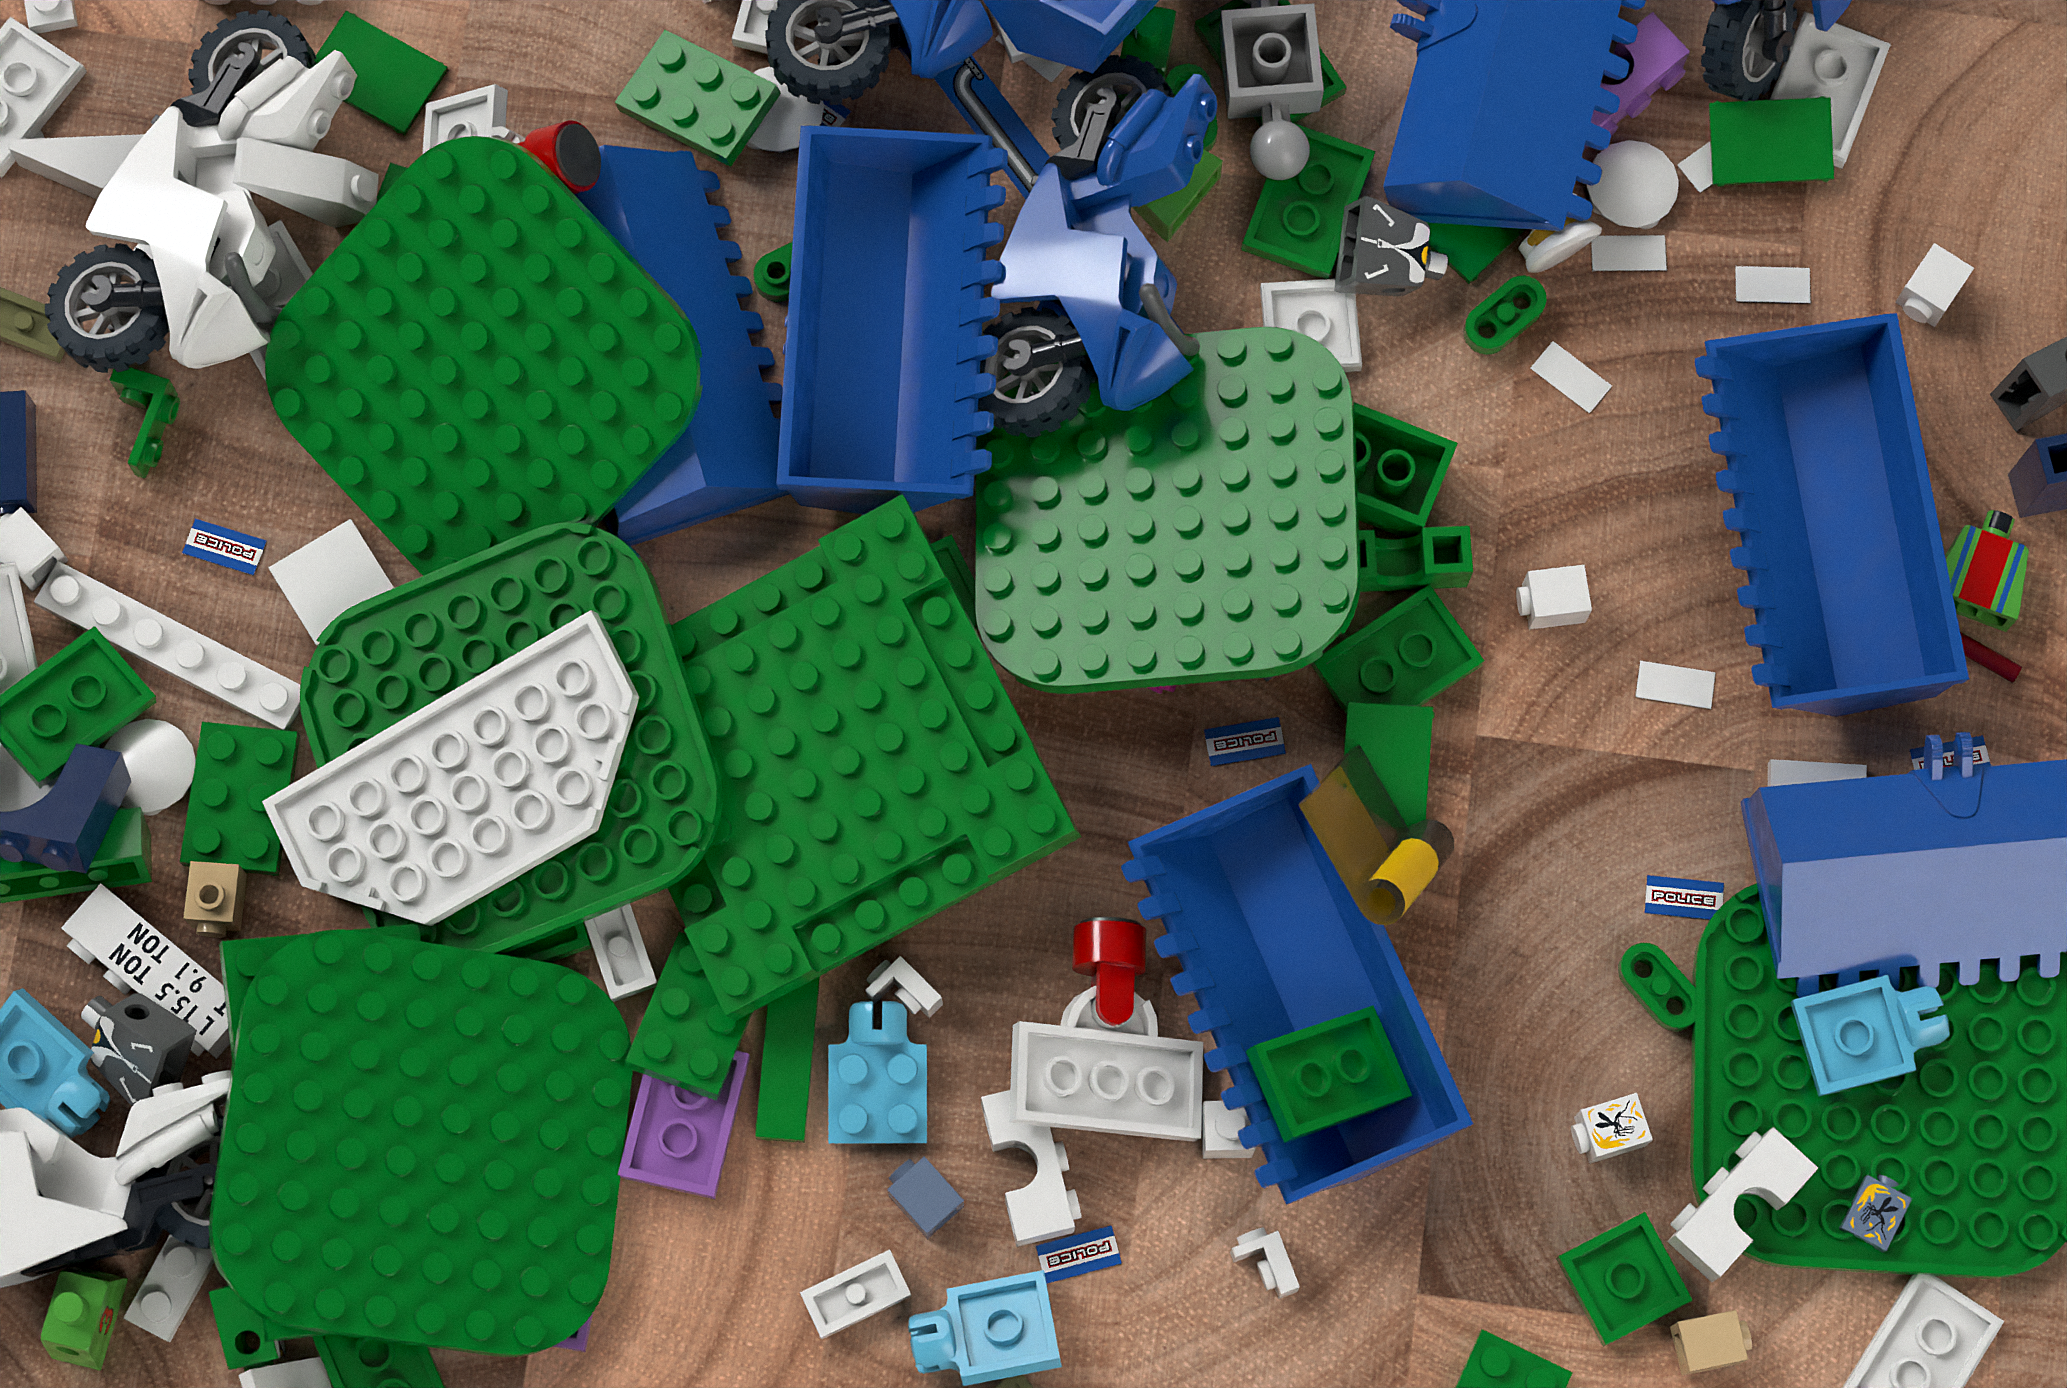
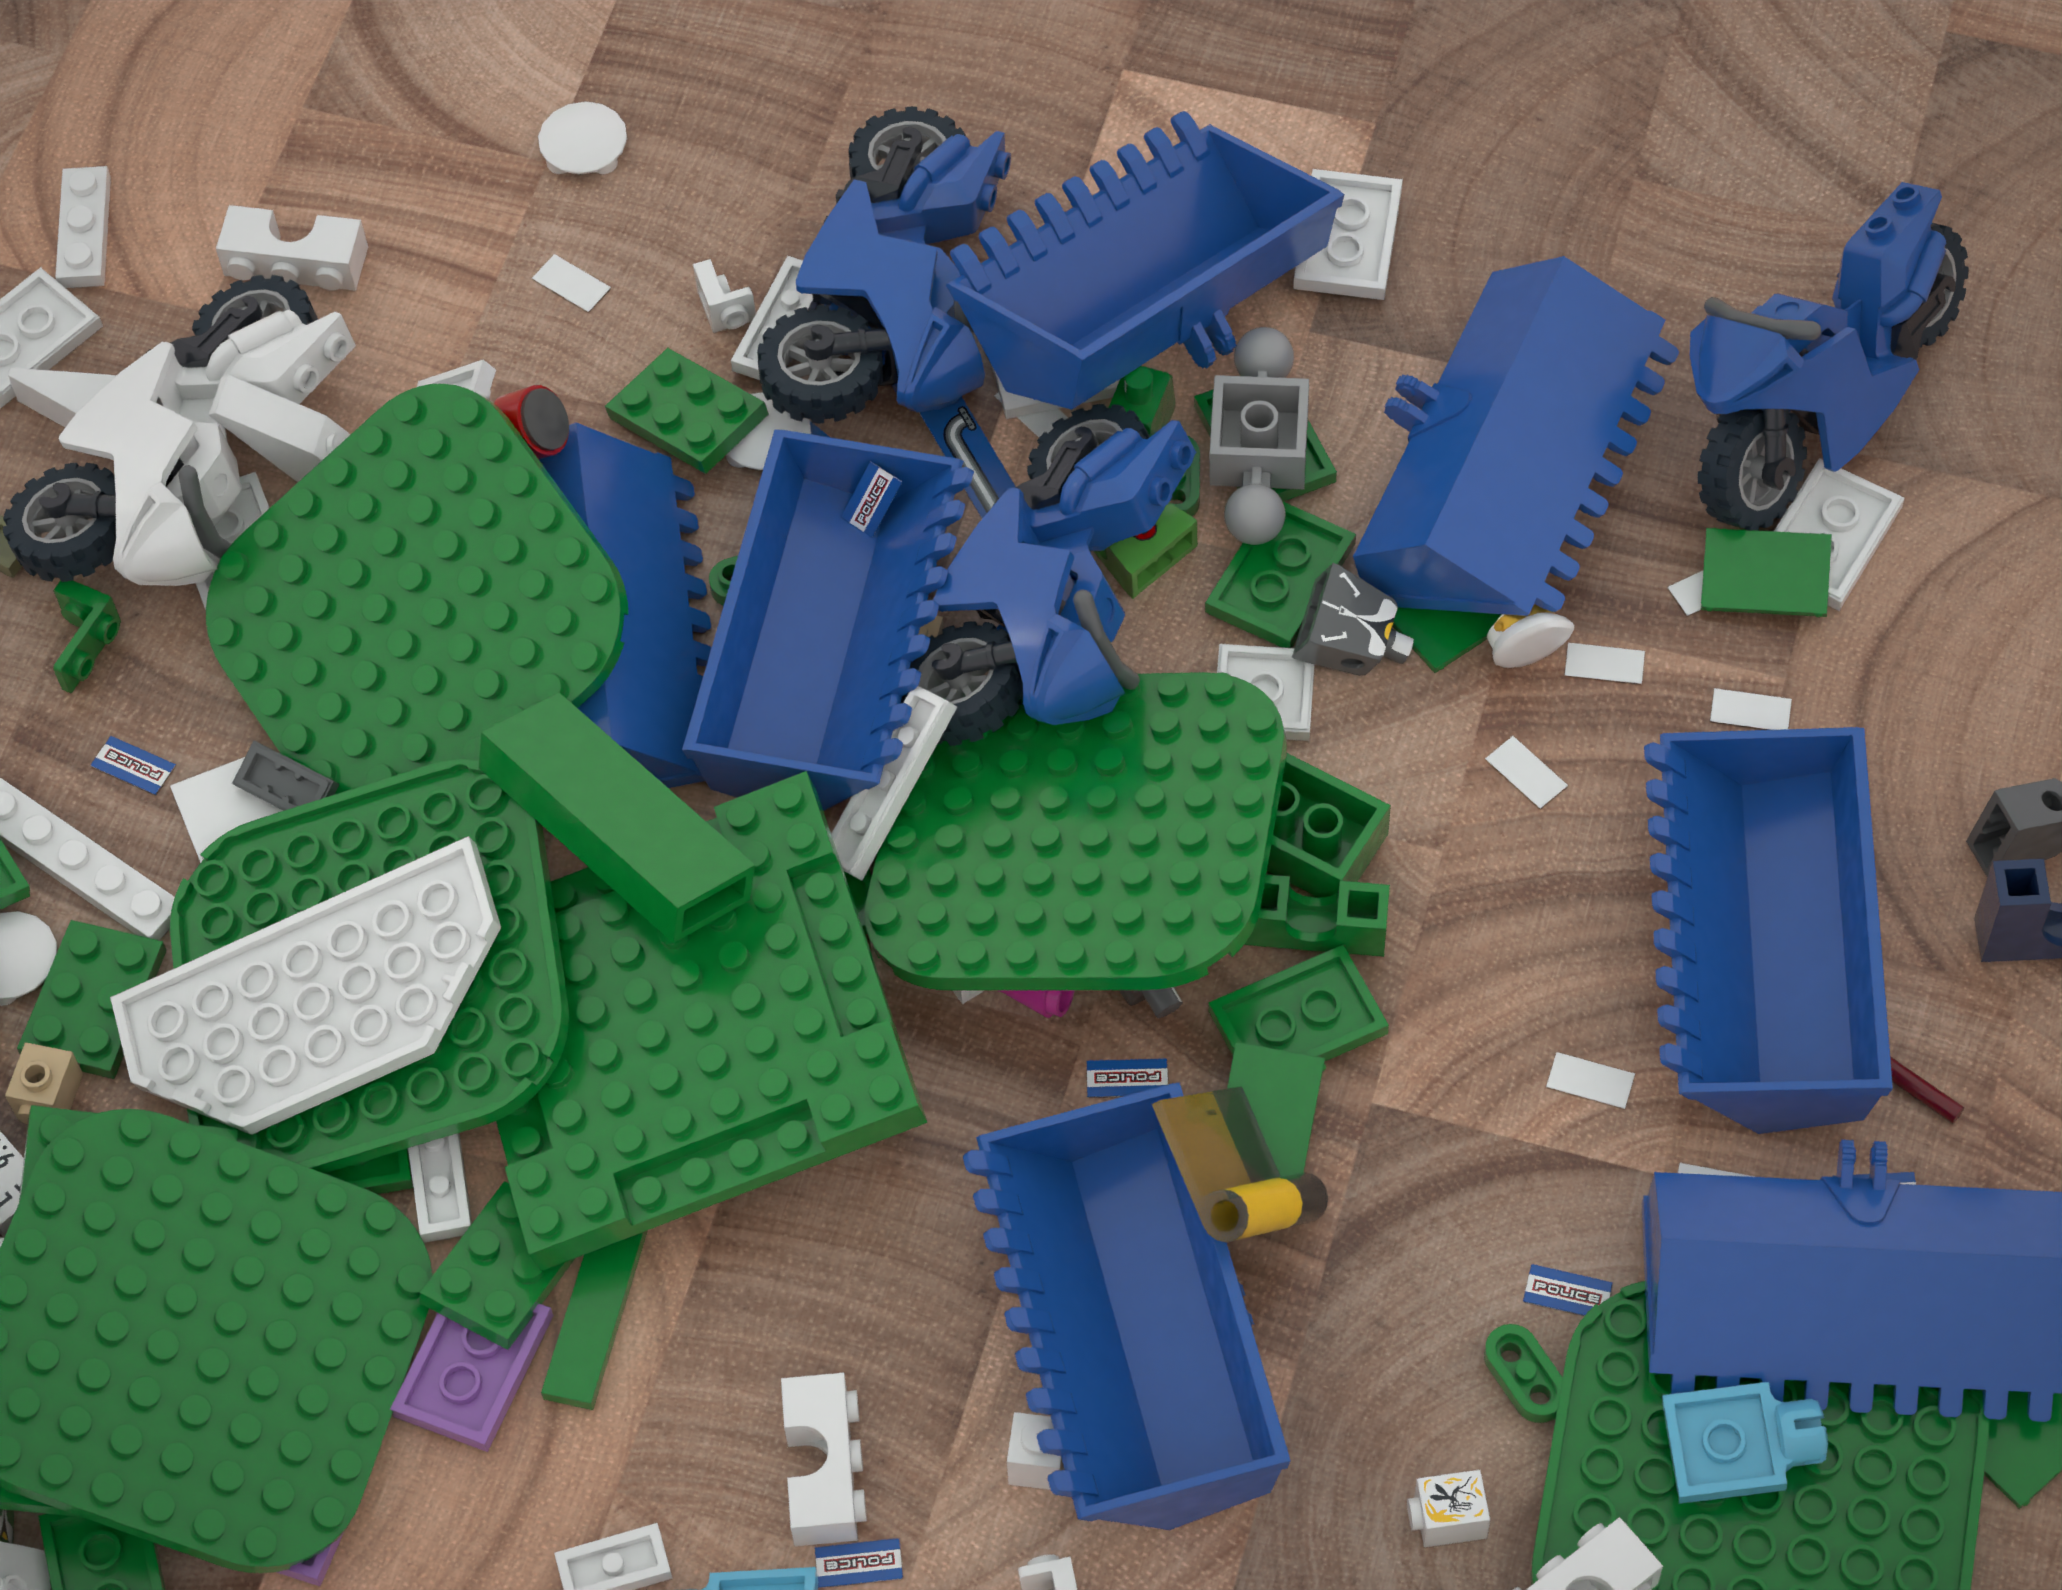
camera: 15 degrees right, 15 degrees down
green piece [314,11,448,136] -> none
medium azure plate [828,1001,927,1143] -> none
white bracket [866,956,943,1018] -> none
sand blue brick [887,1156,964,1240] -> none
white plate [1009,917,1203,1142] -> none
green plate [1246,1005,1412,1143] -> none
green plate [1463,276,1547,355] -> none
white brick [1516,565,1592,630] -> none
medium lavender arch [1583,12,1690,151] -> none
white dish [1587,140,1679,229] -> none
white brick [1895,243,1974,327] -> none
torso [1945,510,2029,632] -> none
none -> dark grey plate [232,741,340,811]
none -> green brick [479,692,755,943]
none -> white tile [831,686,957,881]
none -> sticker [841,461,902,537]

